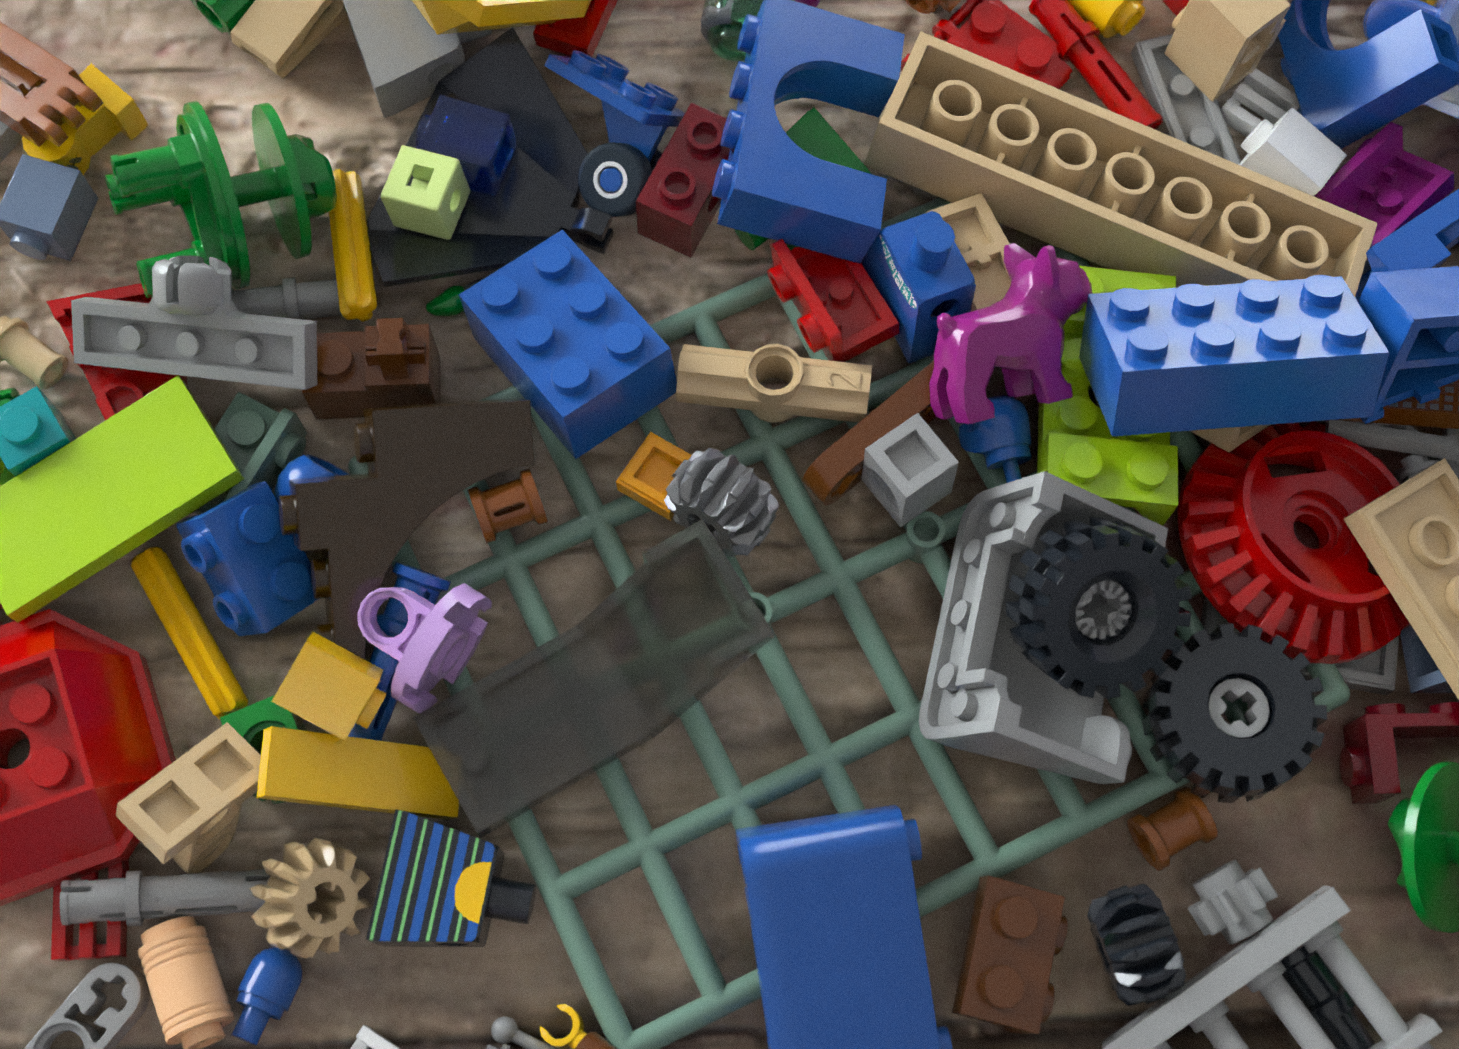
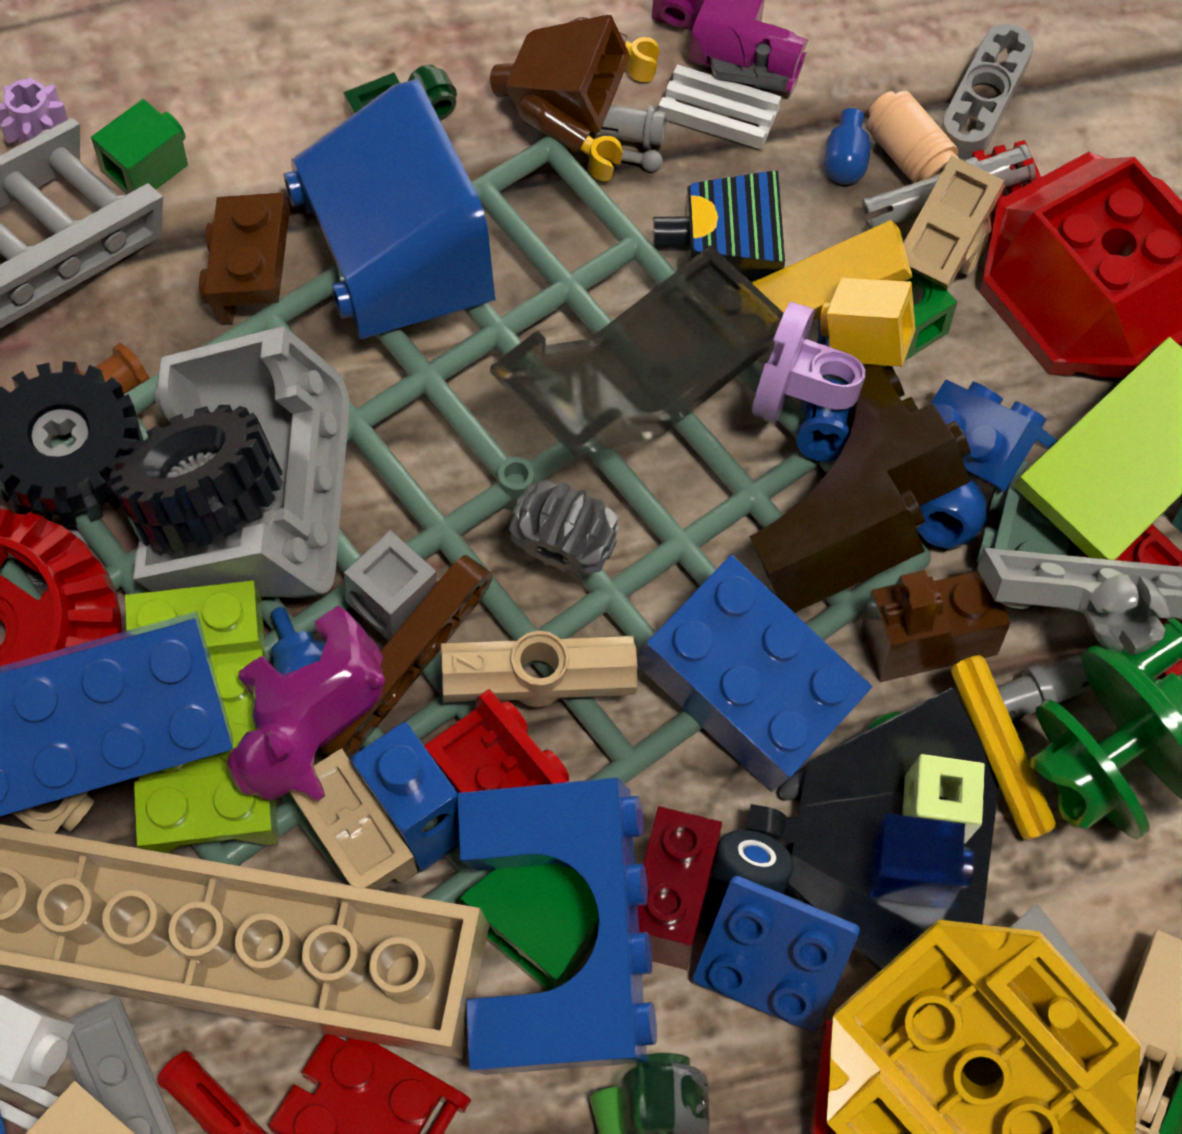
camera: 170 degrees right, 10 degrees down
yellow axle [131,547,248,719] -> none
tan gear [249,838,372,958] -> none
dark orange bush [467,468,548,544] -> none
light orange tile [616,432,692,521] -> none
black gear [1087,883,1186,1006] -> none
light grey gear [1188,859,1278,945] -> none

